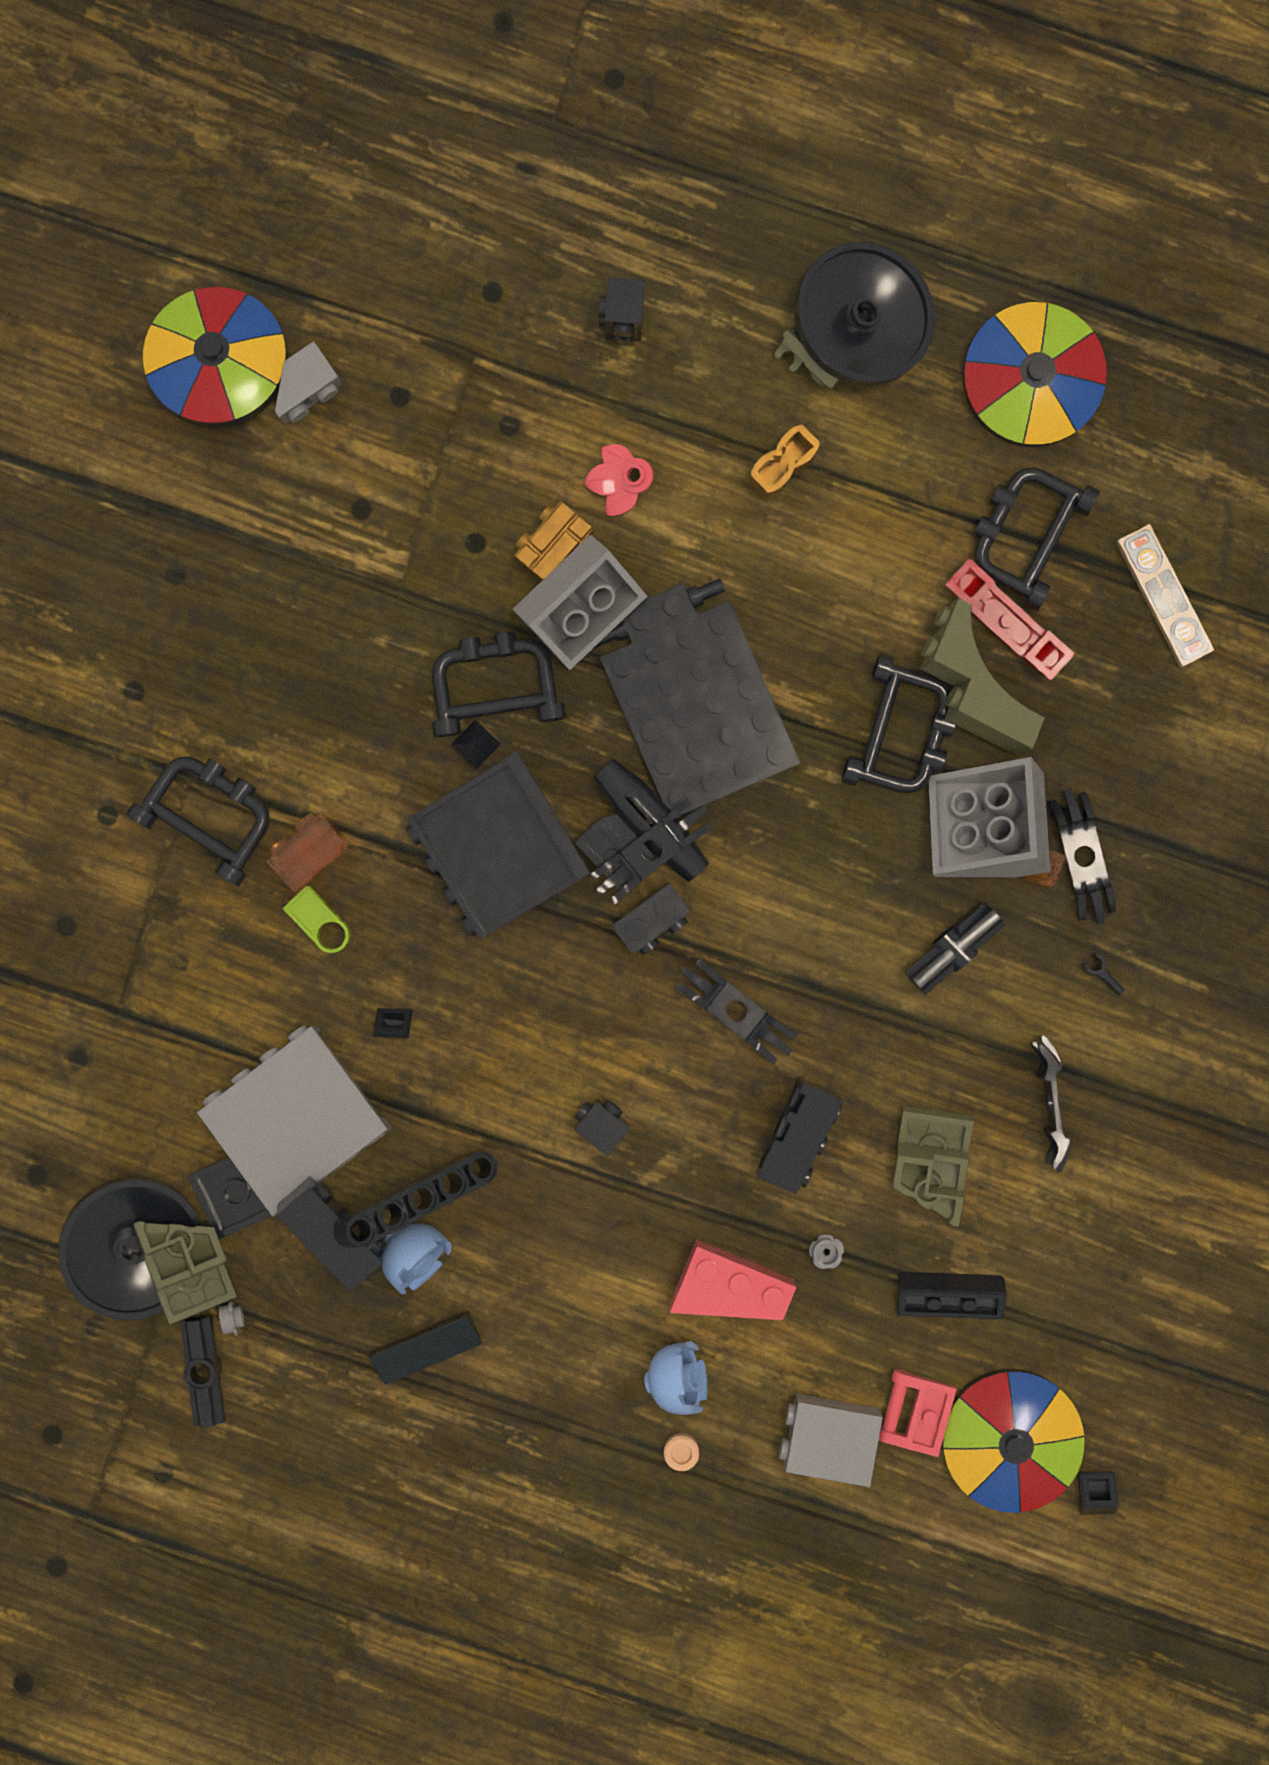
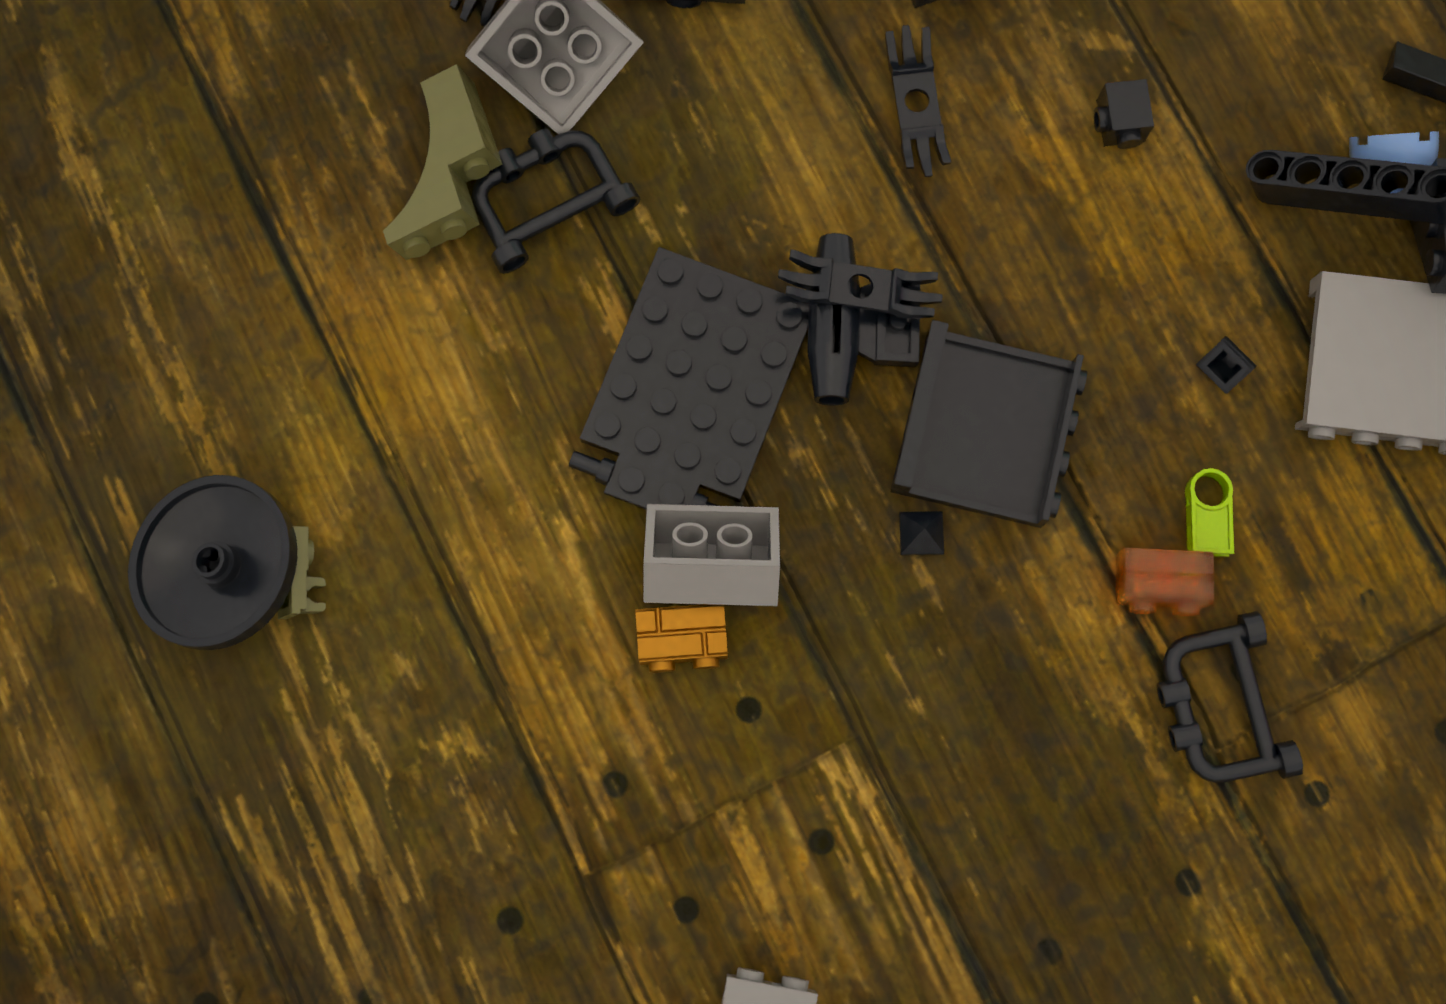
camera: 135 degrees left, 10 degrees down
black bar [432,632,567,738] -> none
coral plate [584,444,654,516] -> none
black brick [598,277,645,345] -> none
black brick [612,883,690,955] -> none
pearl gold brick [749,425,820,500] -> none
slope [945,558,1075,681] -> none
dish [962,302,1107,447] -> none
black bar [973,467,1100,611] -> none
tile [1116,524,1214,667] -> none

